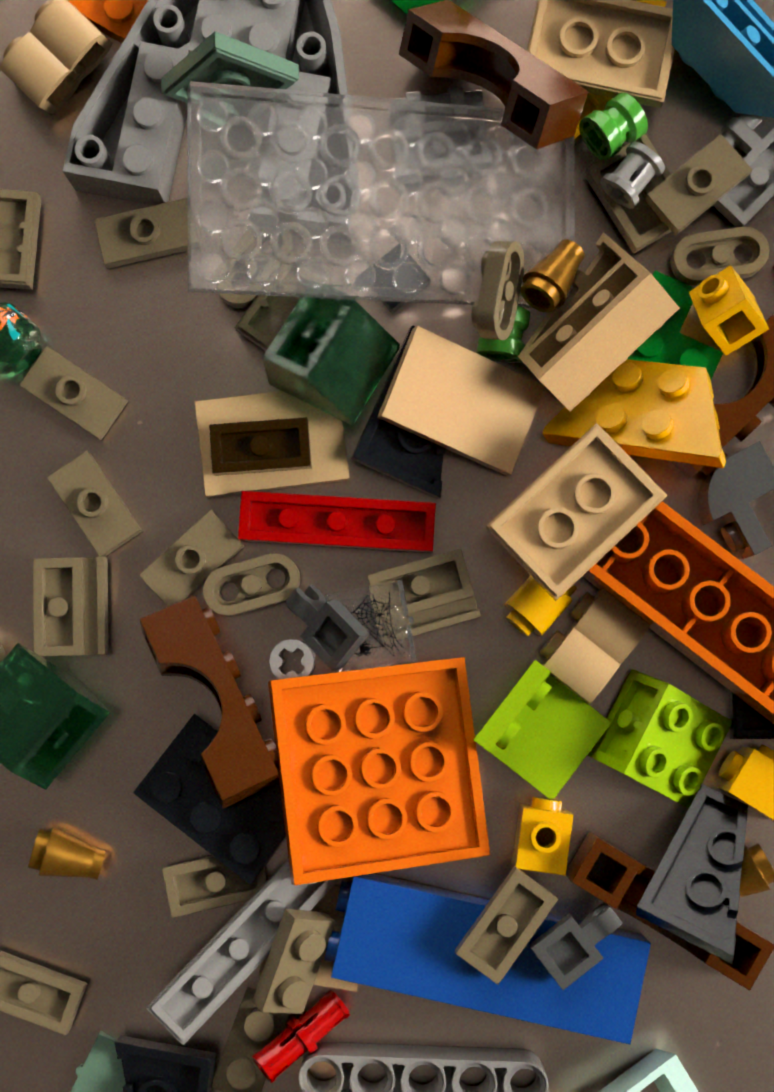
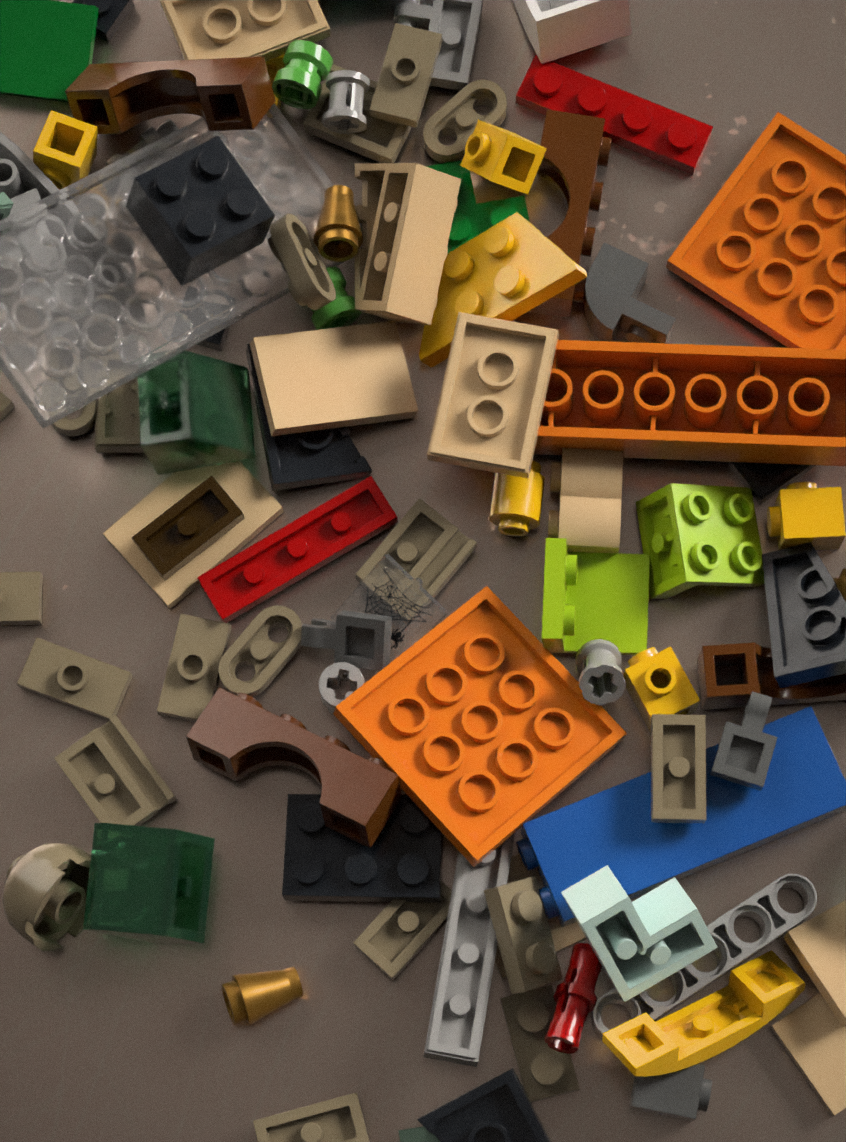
camera: 35 degrees left, 10 degrees down
none -> yellow brick [33,110,97,195]
none -> black brick [126,136,275,286]
none -> light aqua brick [561,865,718,1002]
none -> light grey bush [575,639,626,705]

